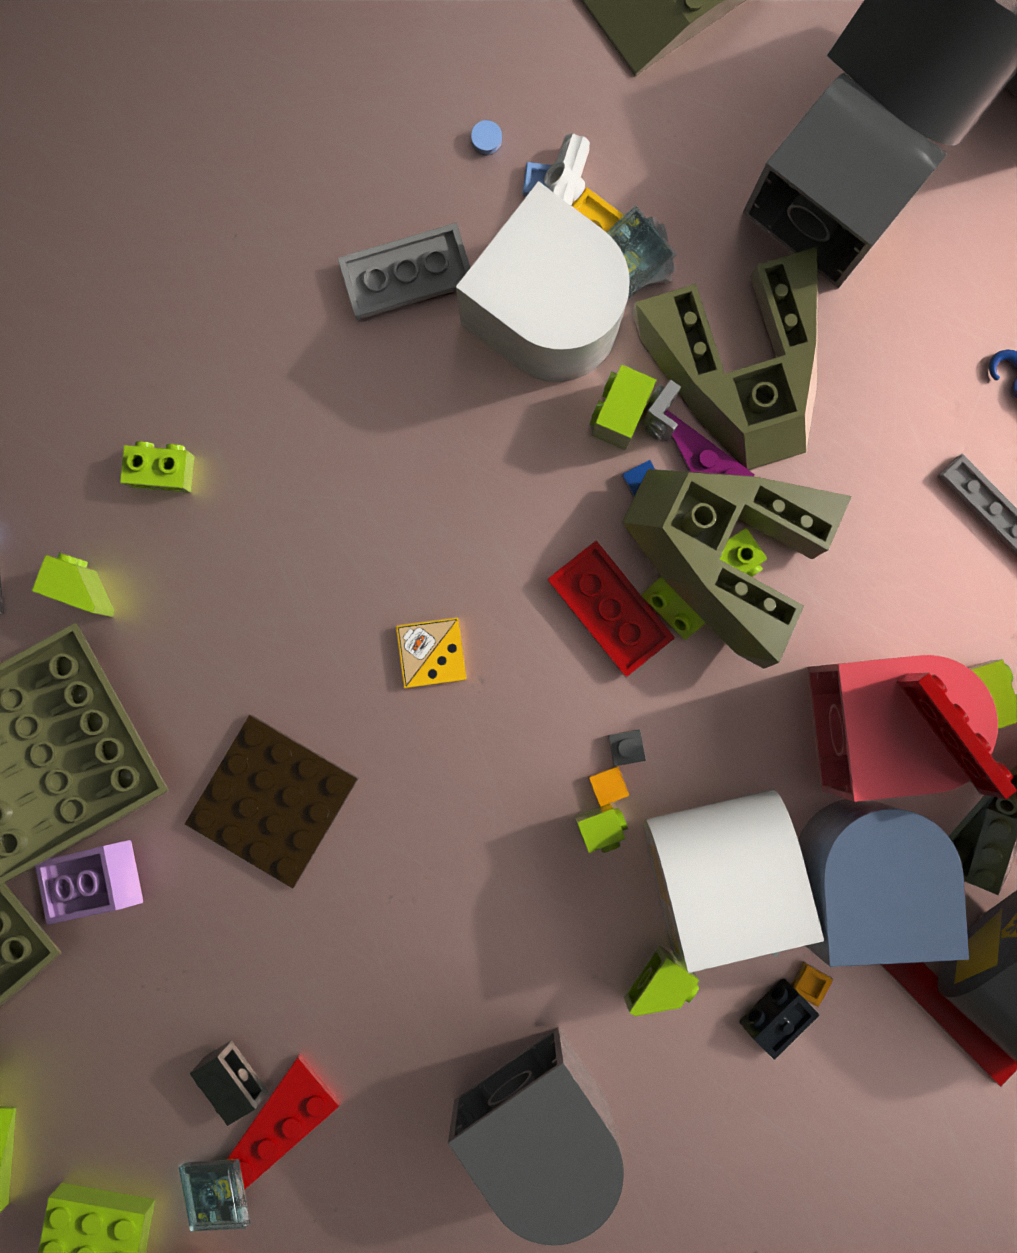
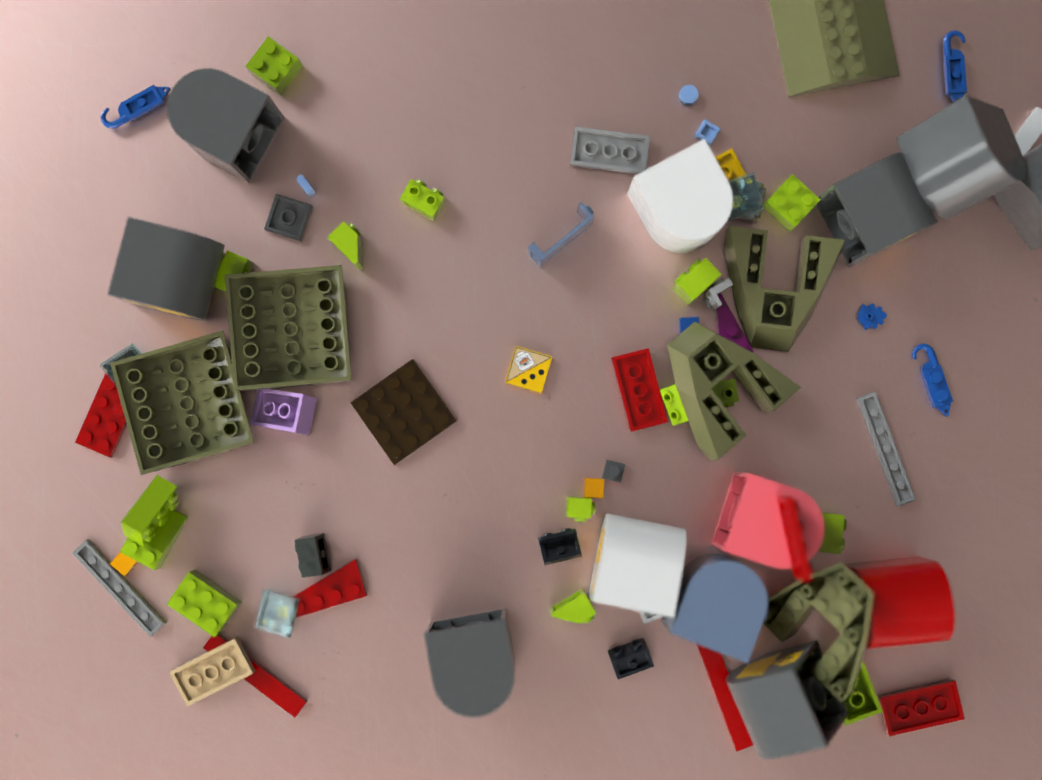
camera: 25 degrees right, 0 degrees up
white piece [544,133,590,205] -> none
light orange tile [791,962,834,1007] -> none
none -> sand blue panel [528,202,594,267]
none -> black bracket [538,528,582,565]
none -> lime brick [762,174,821,232]
none -> blue piece [858,303,887,330]

